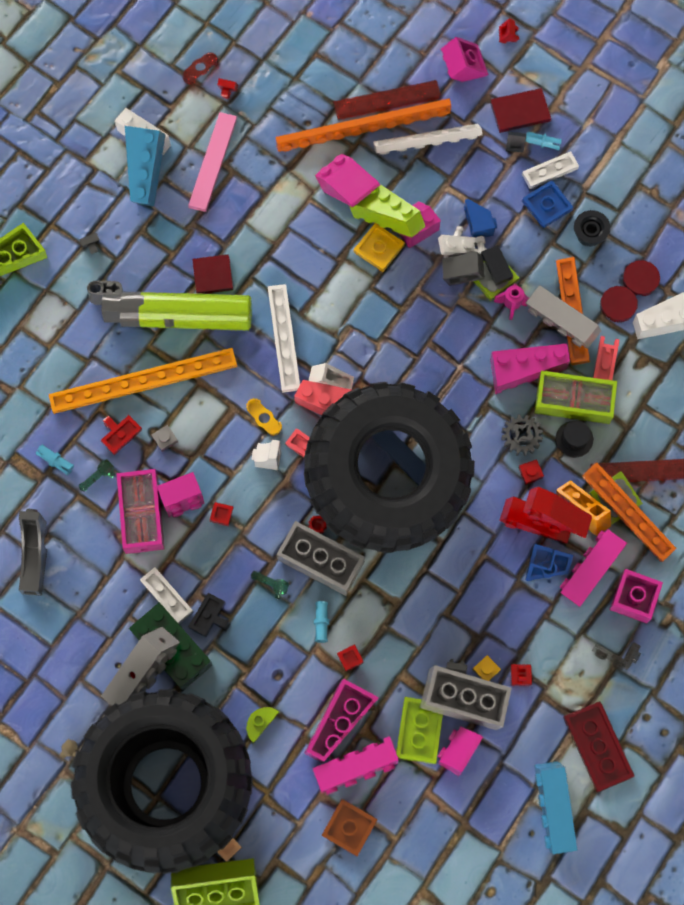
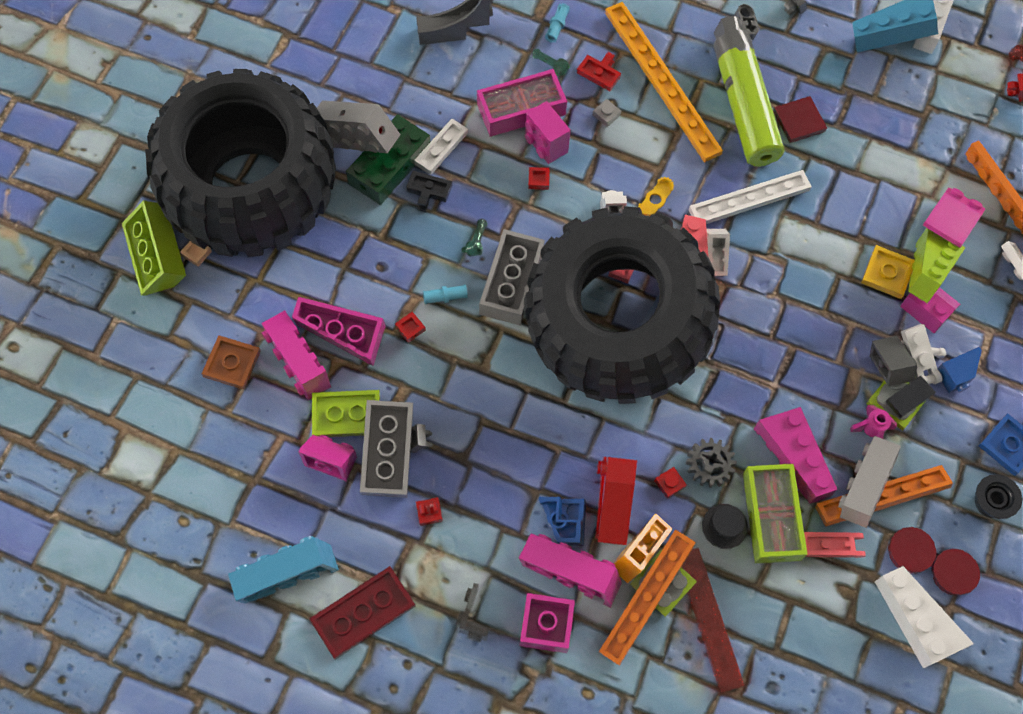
camera: 75 degrees right, 5 degrees down
bright pink tile [188,112,237,212] -> none
lime plate [246,707,280,744] -> none
yellow plate [472,655,501,681] -> none

